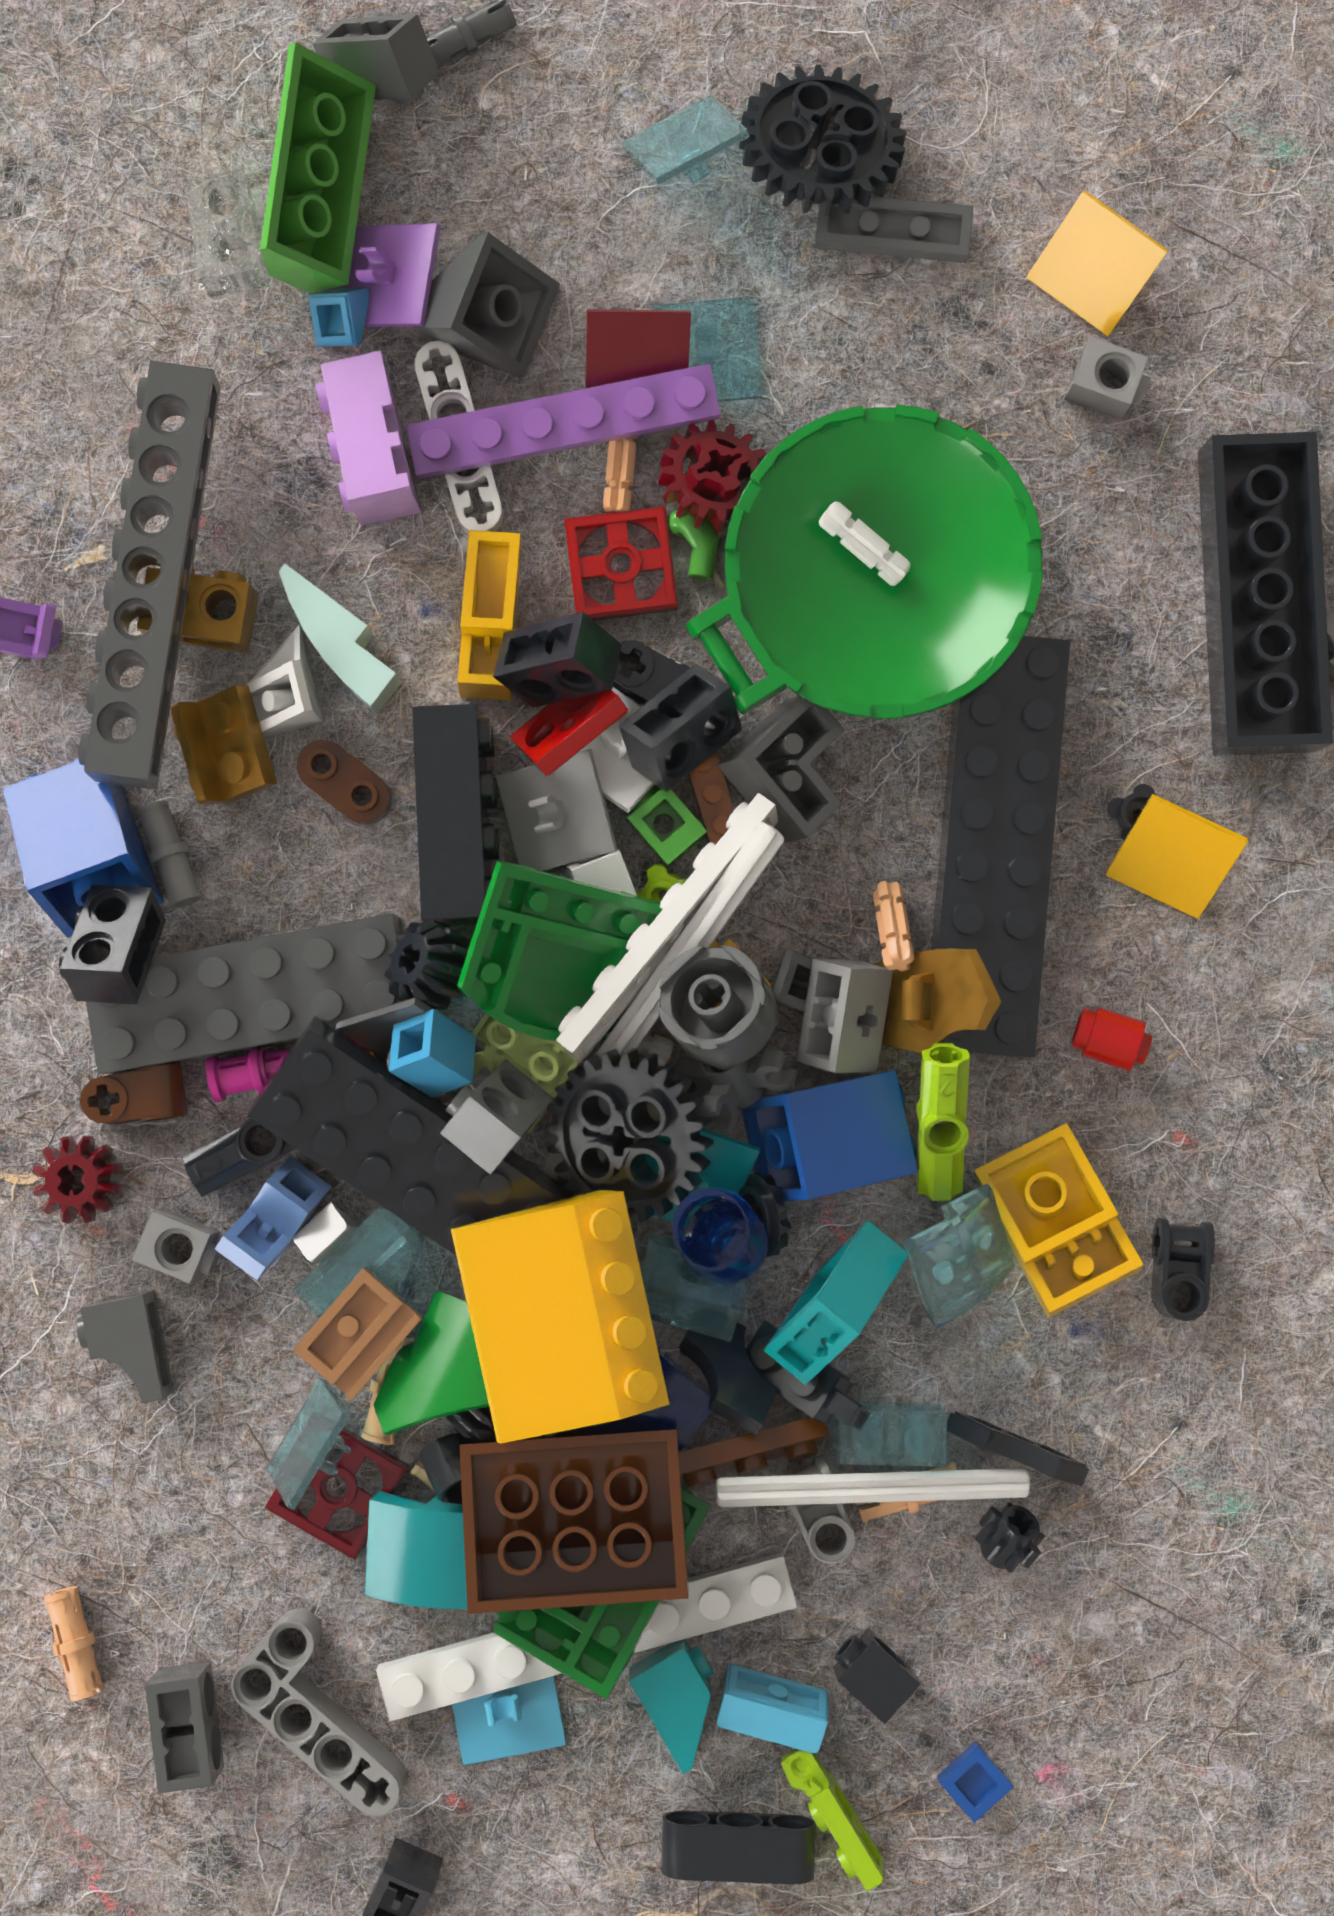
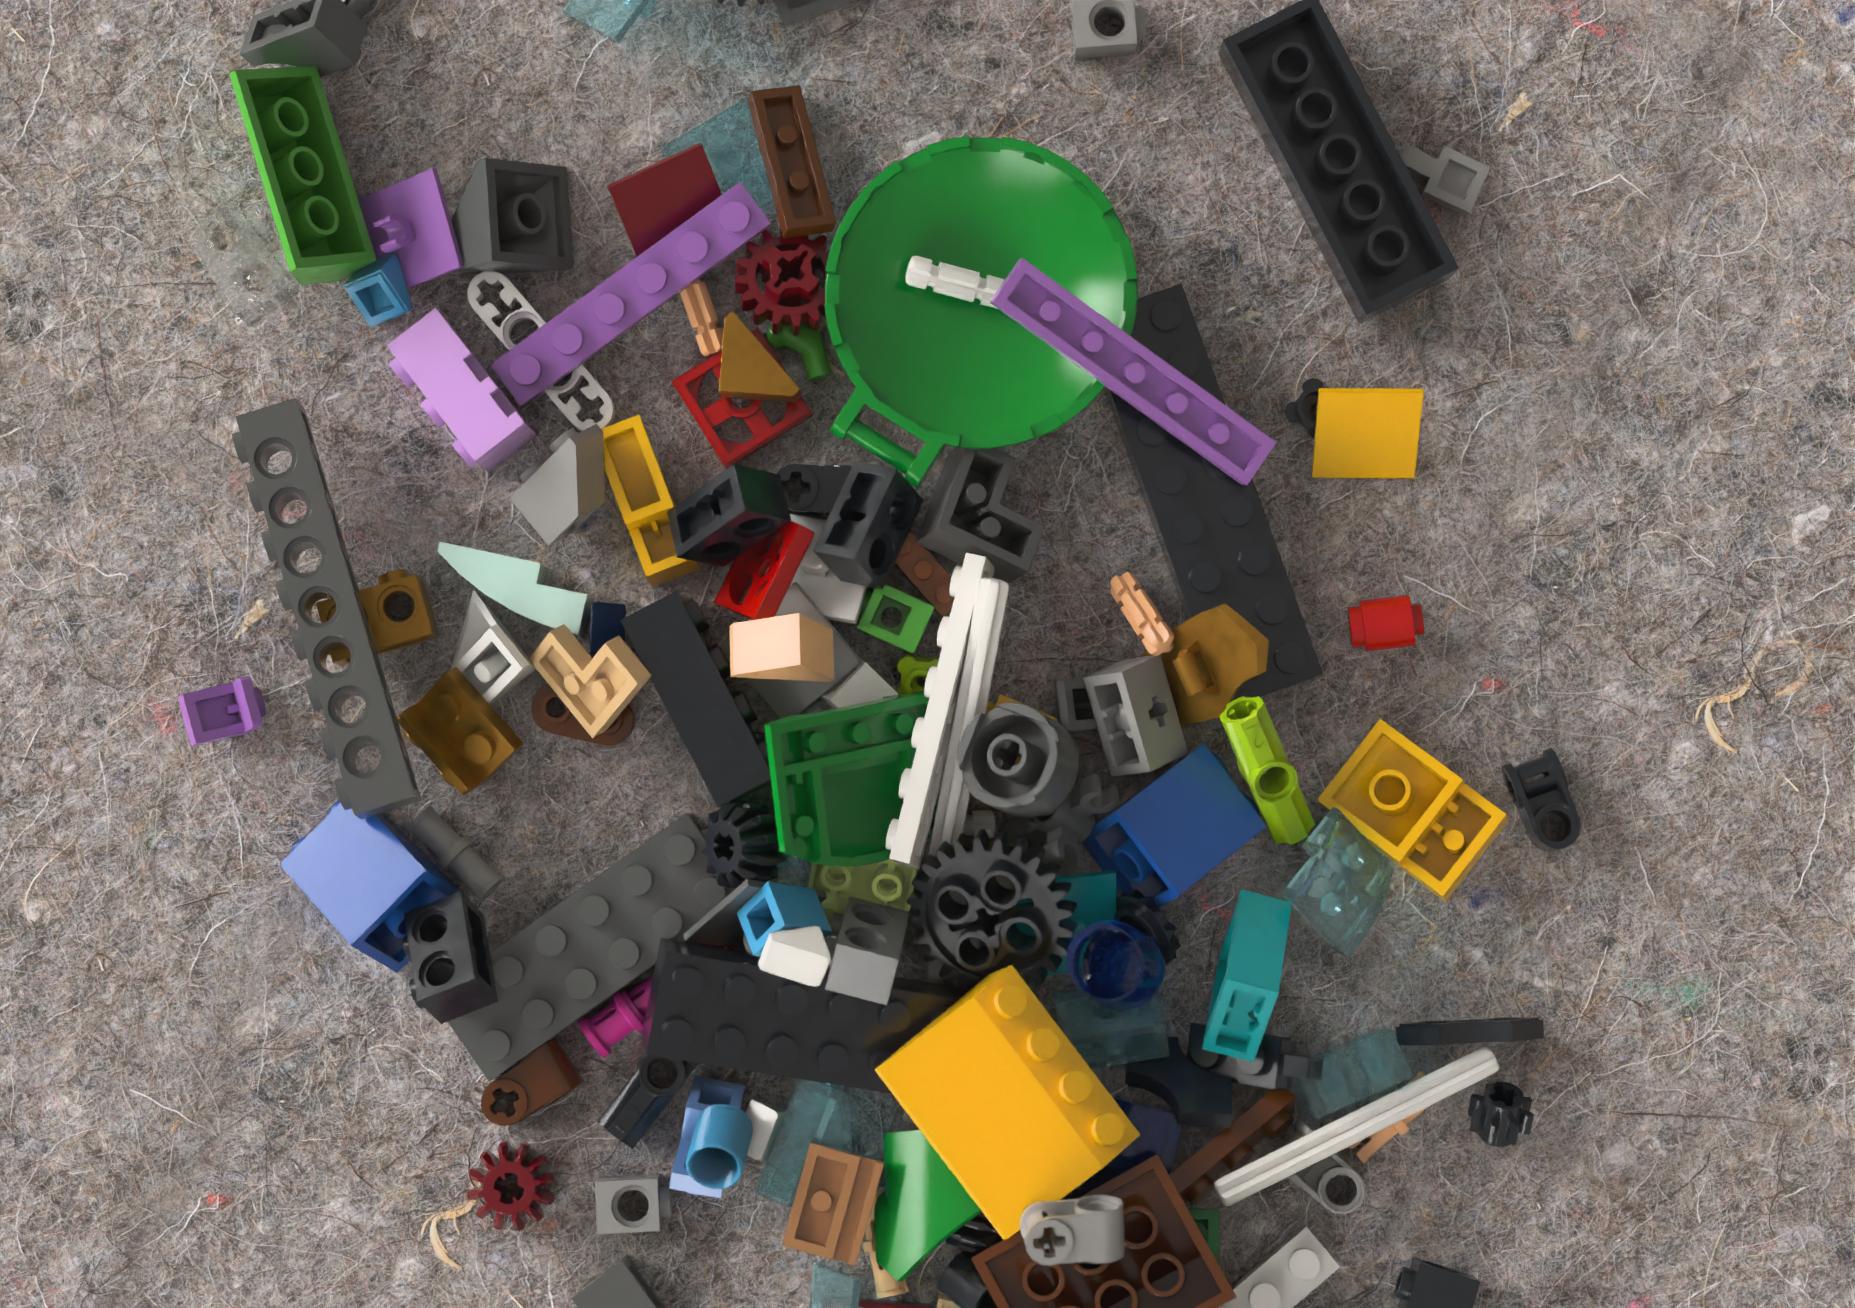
camera: 20 degrees left, 0 degrees up
none -> light grey slope [509,424,605,546]
none -> tan plate [529,624,652,739]
none -> dark blue slope [590,602,626,657]
none -> dark azure piece [685,1104,753,1189]
none -> pearl gold slope [719,311,802,403]
none -> light nougat slope [730,613,834,682]
none -> reddish brown plate [747,85,836,238]
none -> white slope [758,926,831,986]
none -> medium lavender plate [989,258,1277,485]
none -> light grey piece [1019,1195,1125,1266]

